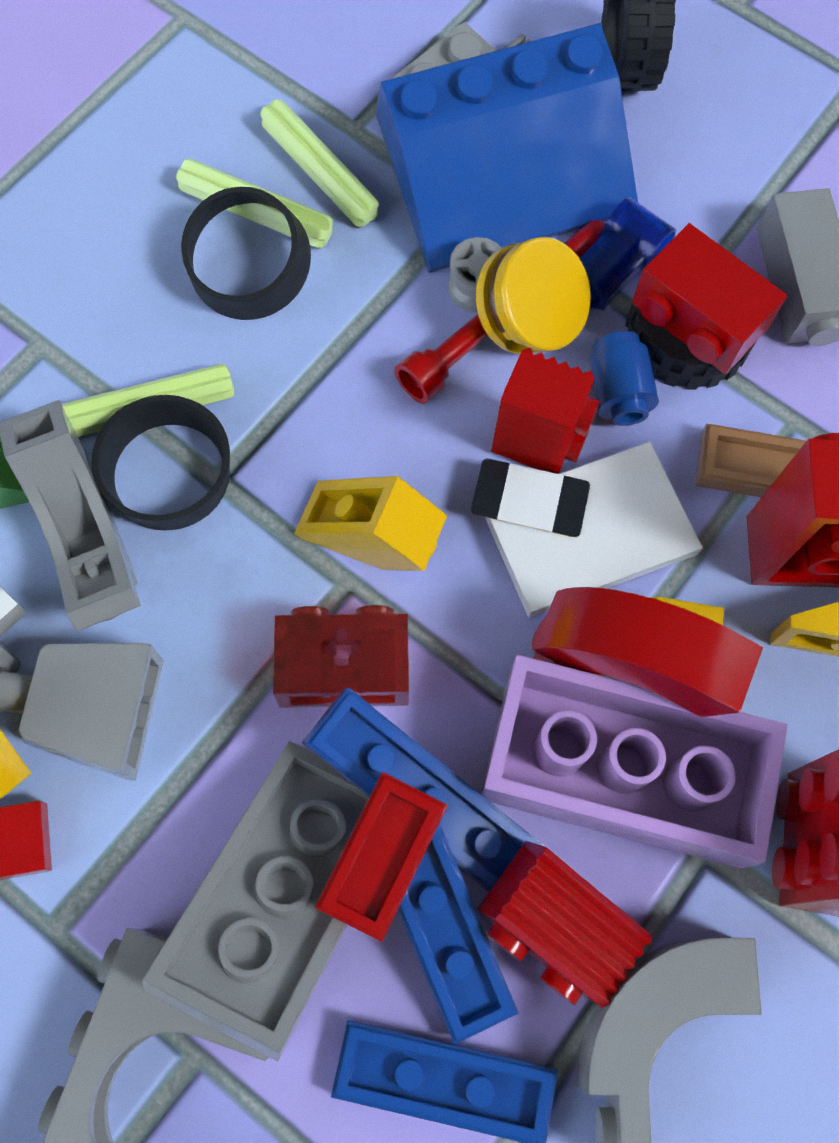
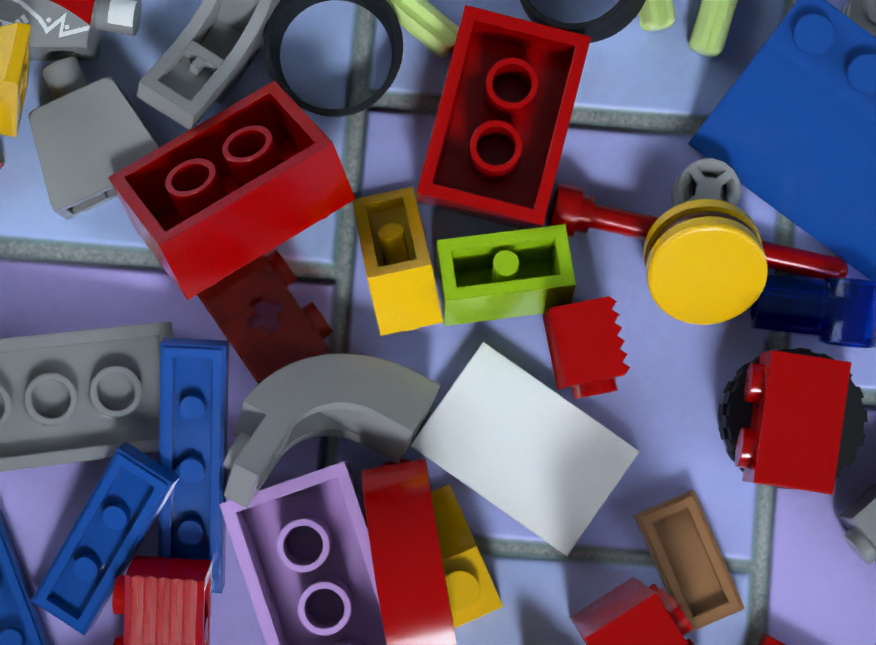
camera: 60 degrees right, 15 degrees up
red tile [315,772,448,942] -> none
sticker [471,458,590,537] -> none
blue brick [589,331,659,426] -> none
none -> red brick [108,80,355,300]
none -> light grey arch [223,353,441,509]
none -> red brick [416,5,591,229]
none -> lime brick [435,224,576,326]

